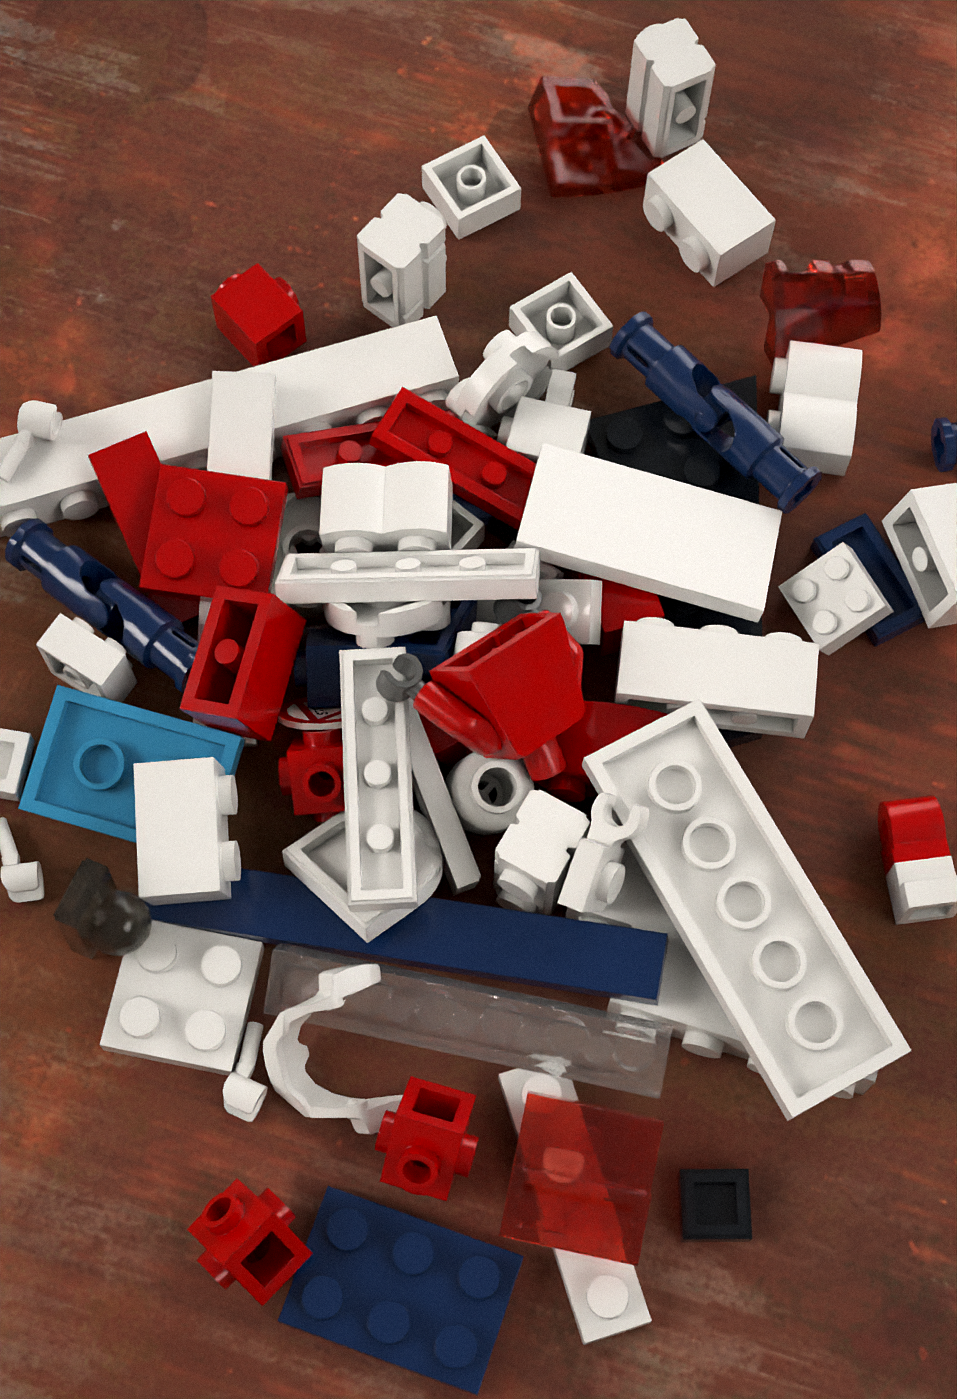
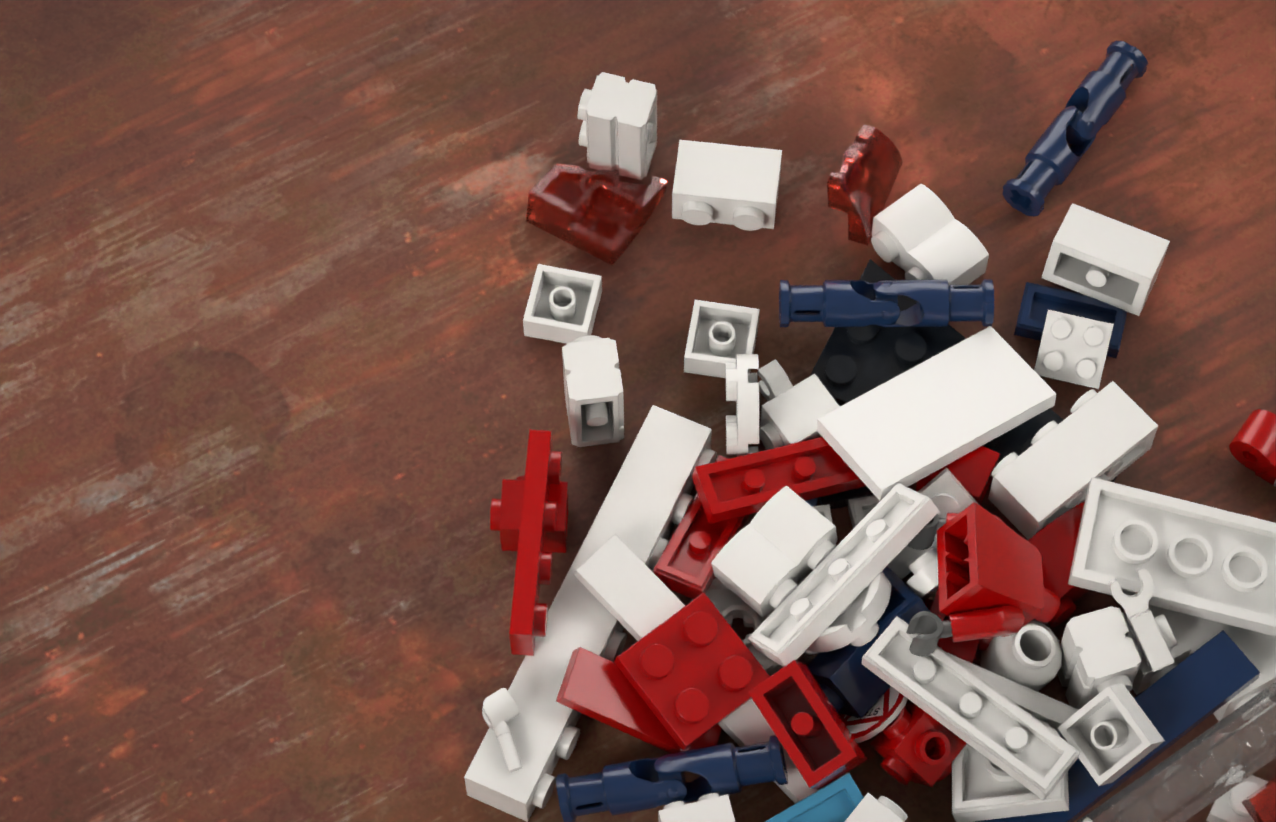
camera: 45 degrees left, 5 degrees down
none -> red plate [509,429,562,656]
none -> white piece [1057,683,1165,786]

